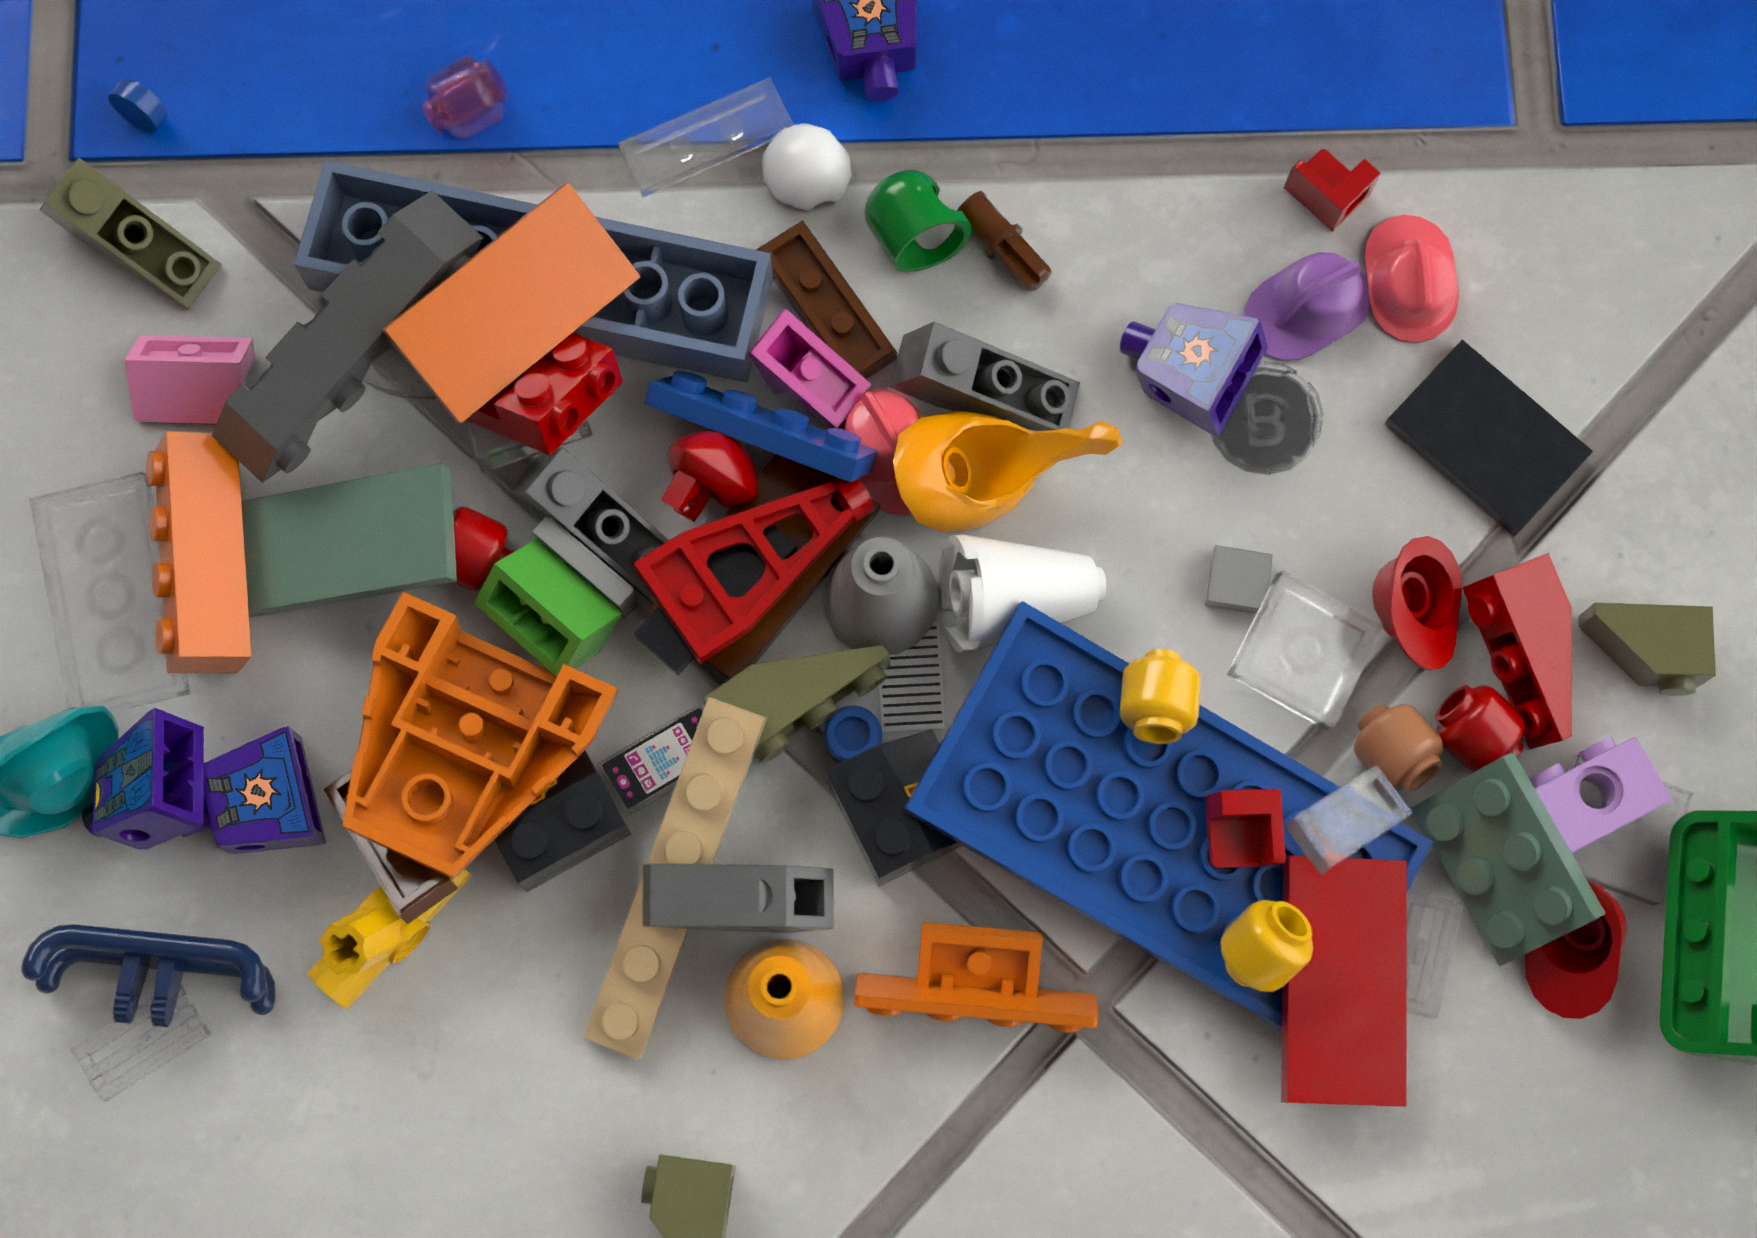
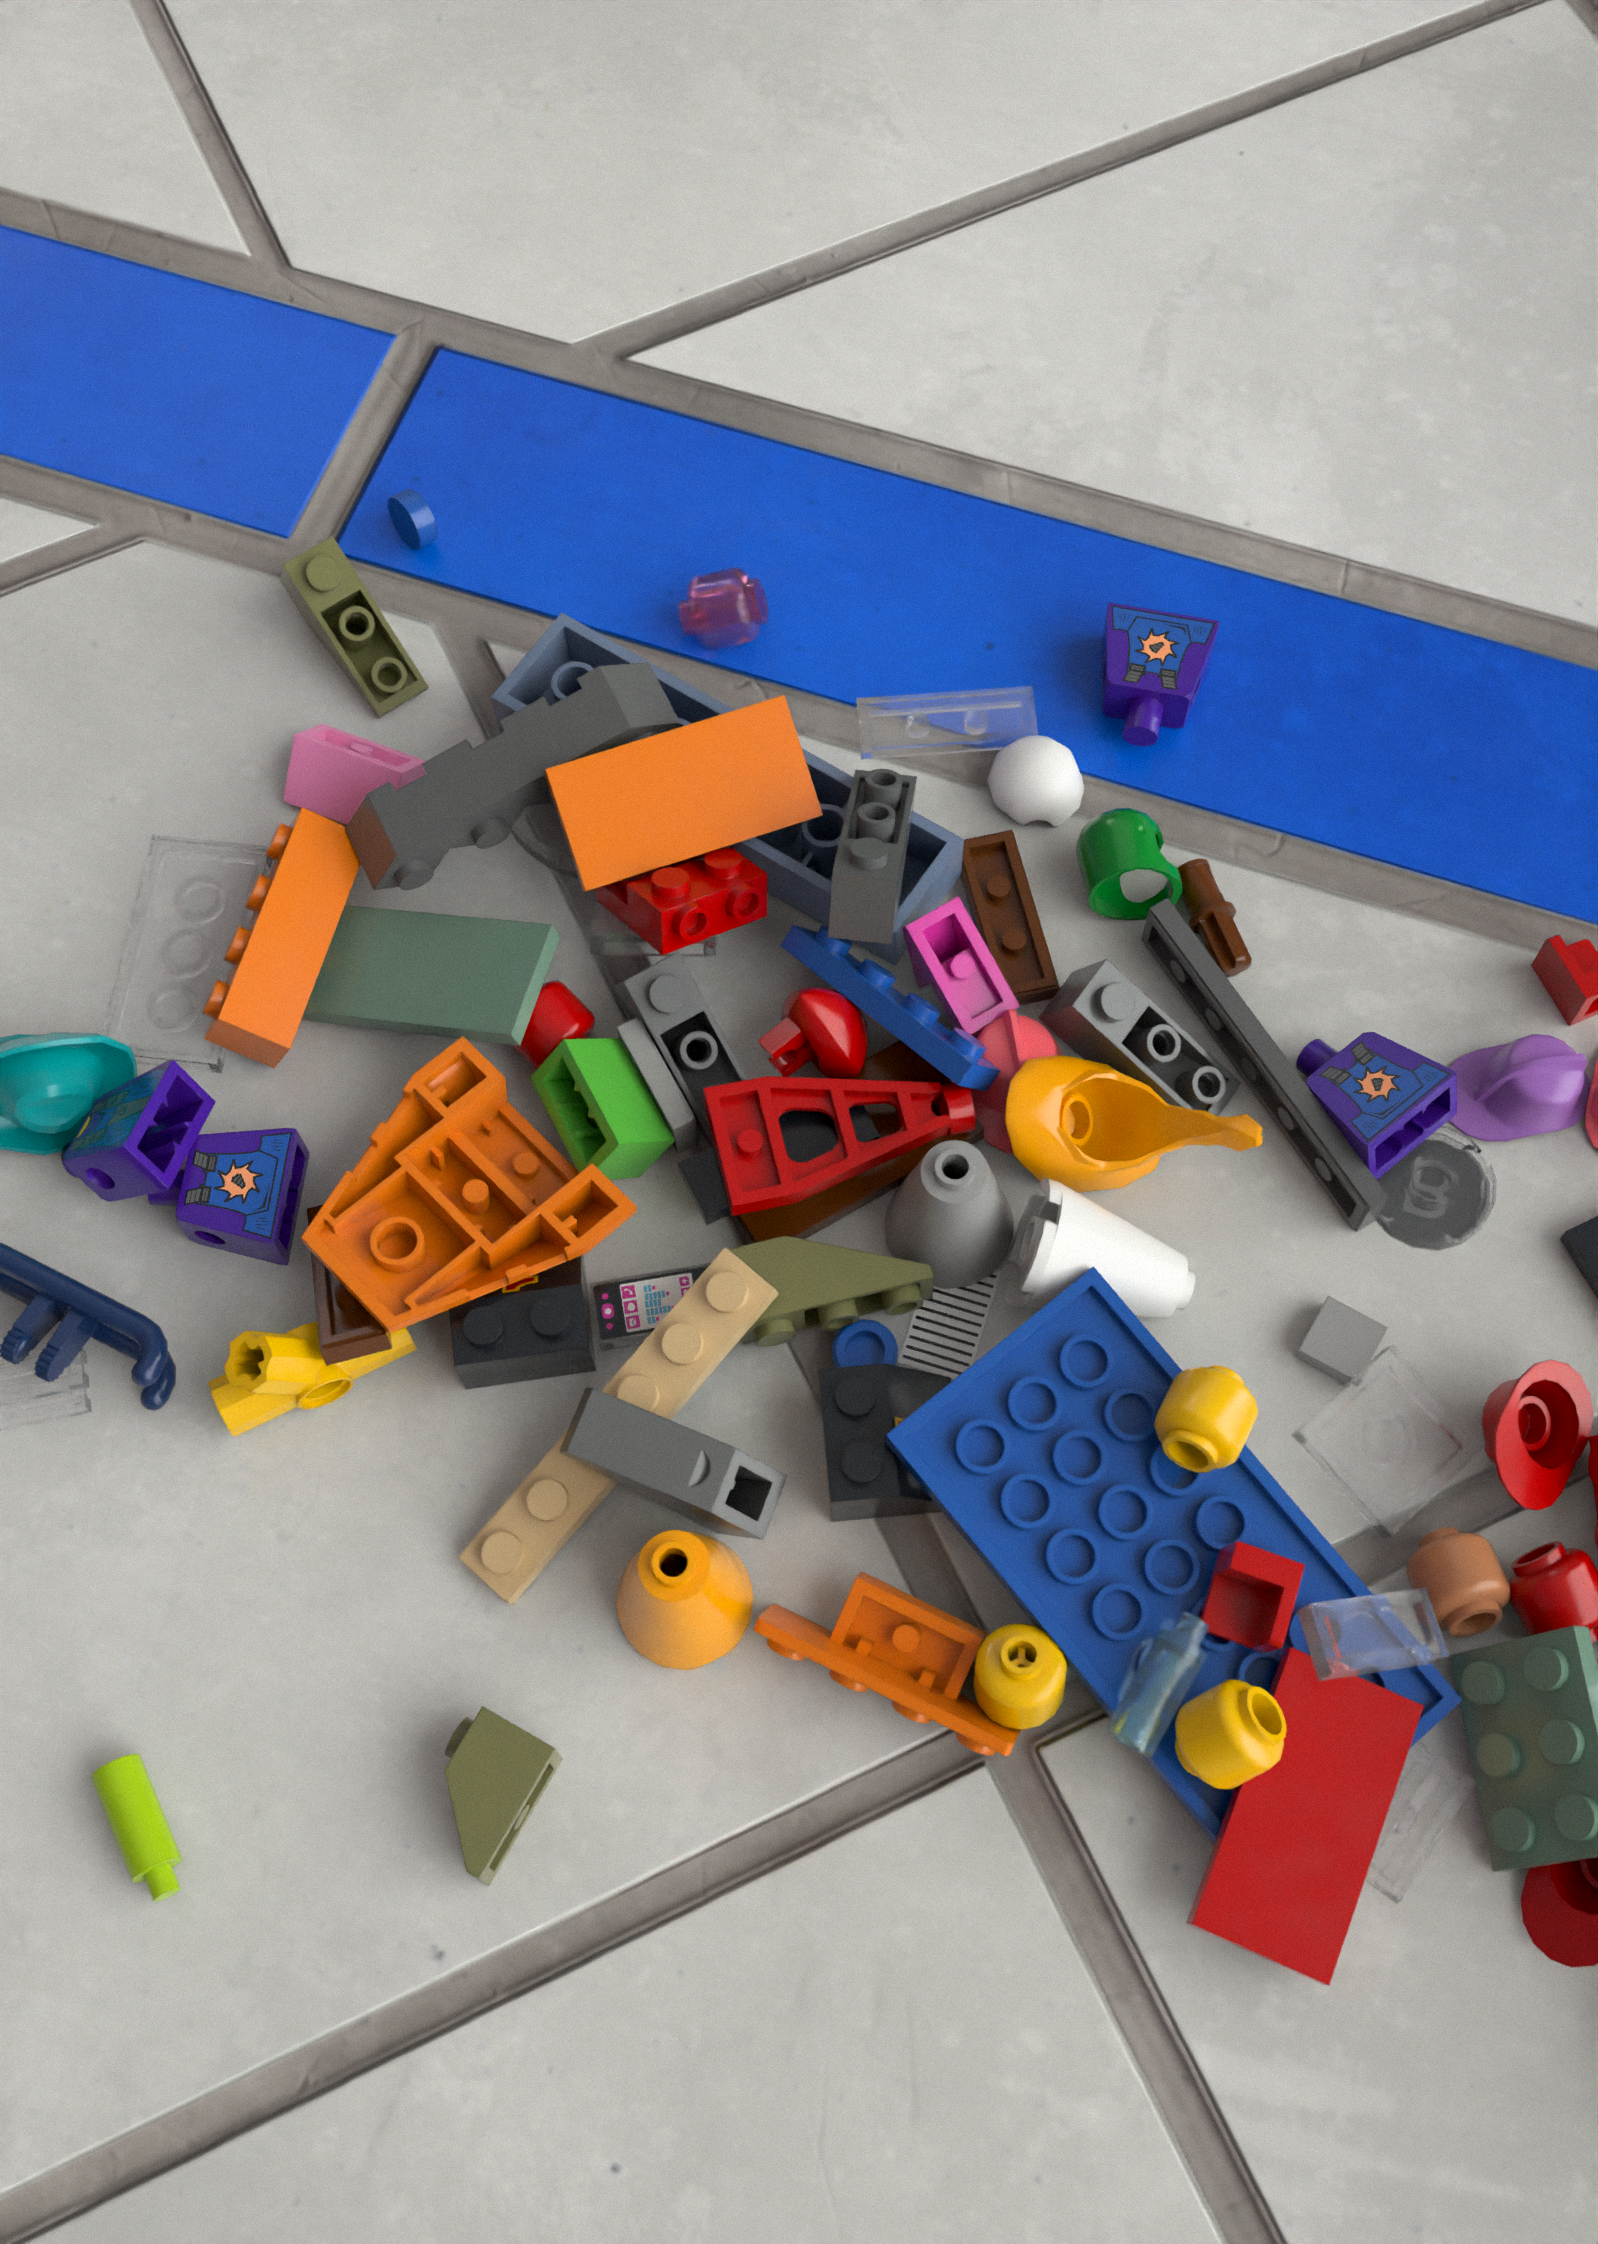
camera: 25 degrees right, 10 degrees down
none -> dark grey slope [828,769,917,945]
none -> yellow head [973,1623,1067,1730]
none -> clear light blue cylinder [1105,1612,1209,1758]
none -> dark grey tile [1141,898,1389,1232]

